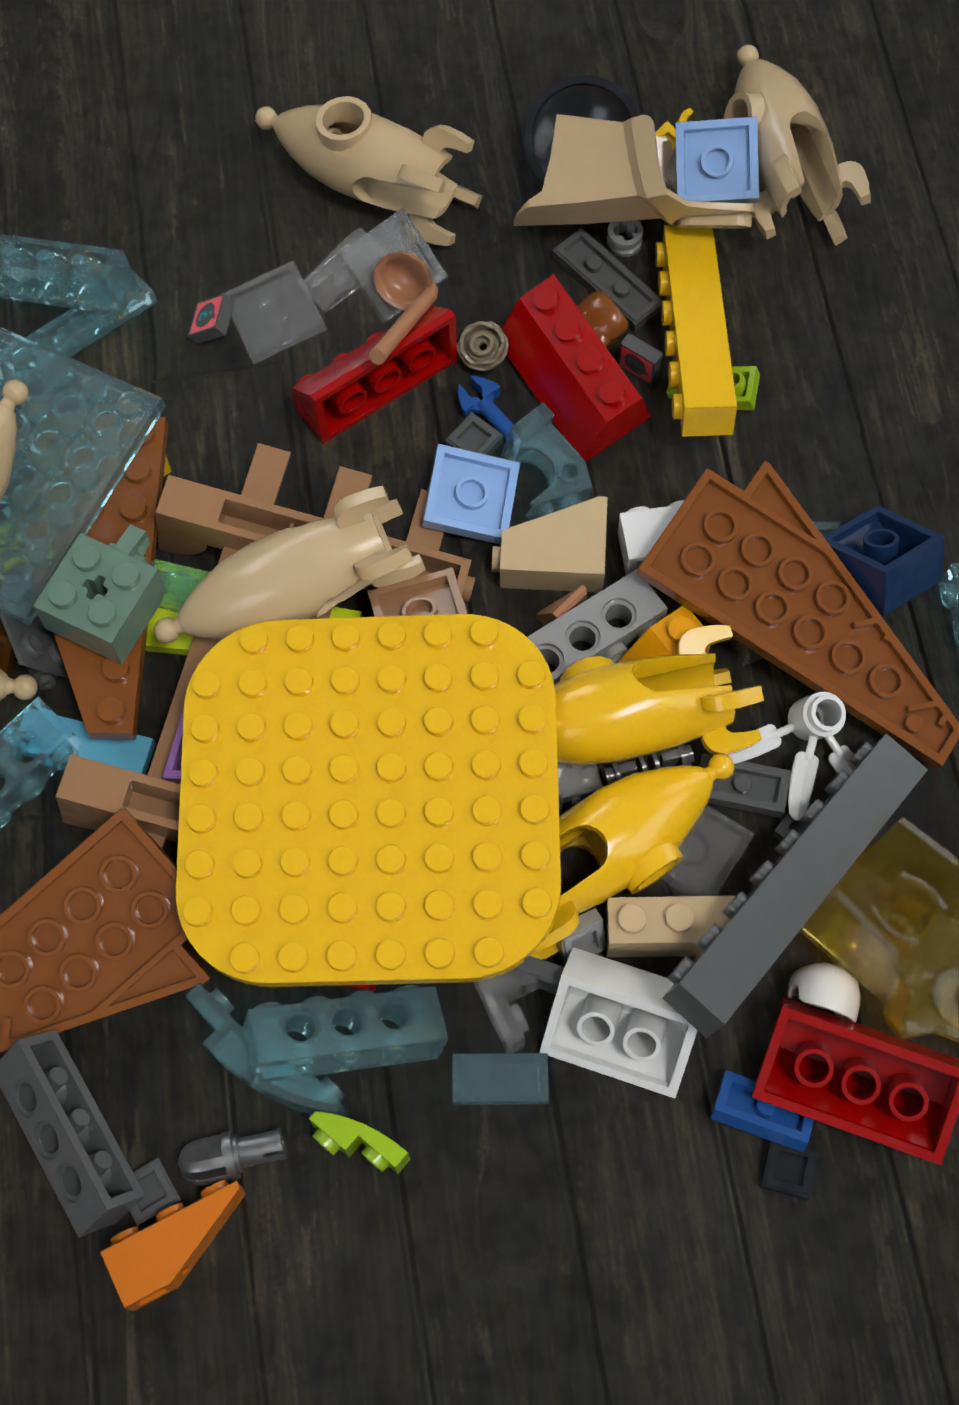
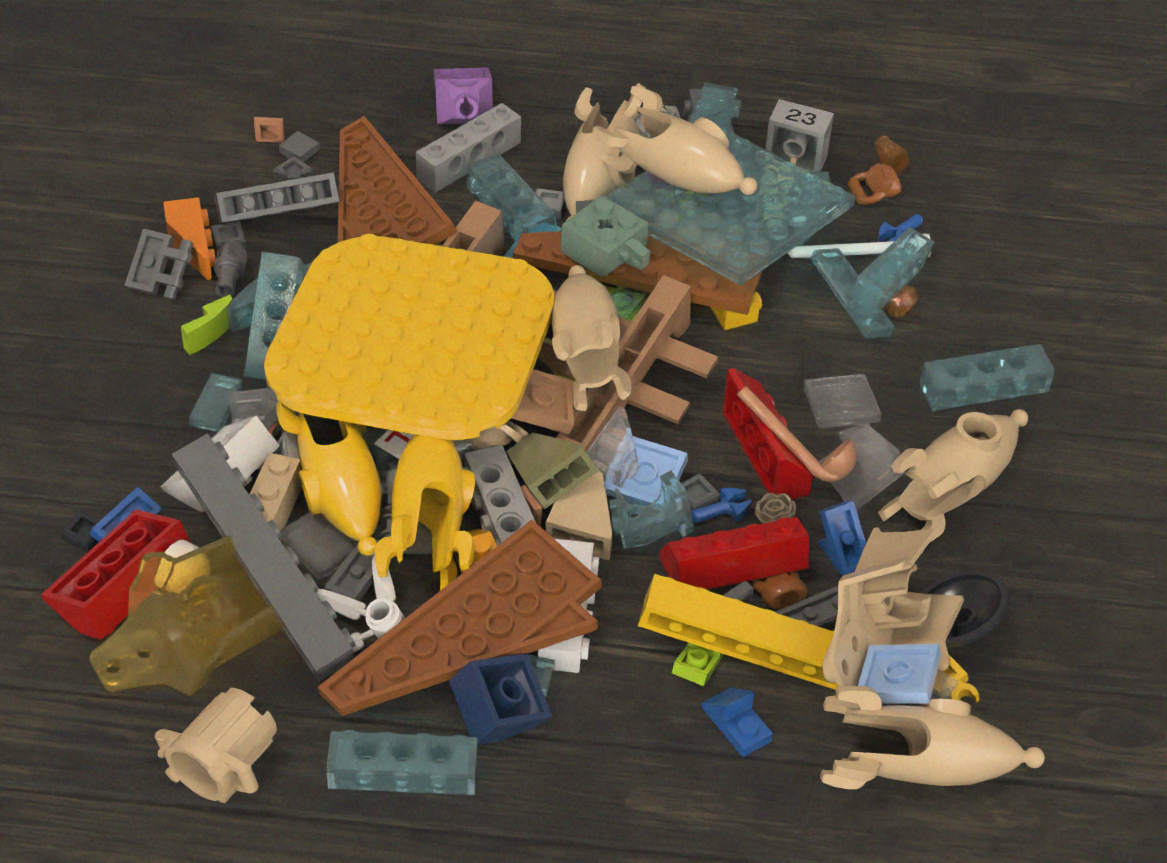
camera: 100 degrees right, 20 degrees down
dark grey tile [188,294,235,344] -> none
none -> dark grey plate [124,229,194,301]
none -> olive slope [506,432,599,509]
none -> clear slope [586,406,639,488]
none -> blue slope [701,688,773,757]
none -> blue slope [818,500,866,575]
none -> clear light blue brick [919,344,1055,411]

